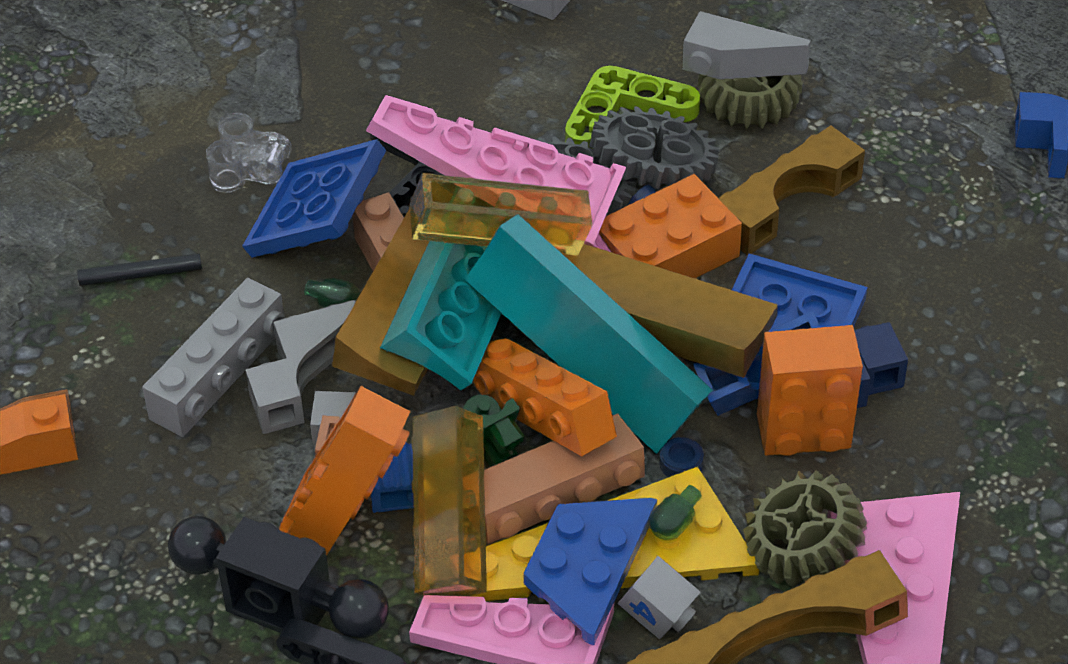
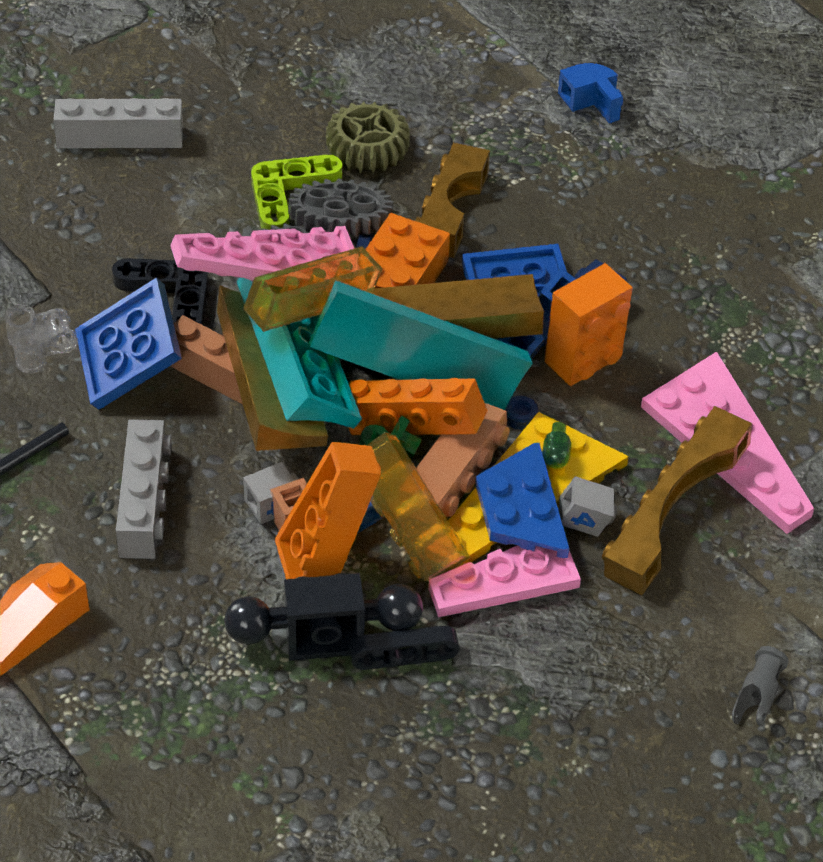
camera: 35 degrees left, 0 degrees up
light grey arch [245,300,355,434] -> none
clear green cylinder [304,277,361,308] -> none
light grey slope [682,11,811,79] -> none
olive gear [743,470,867,588] -> none

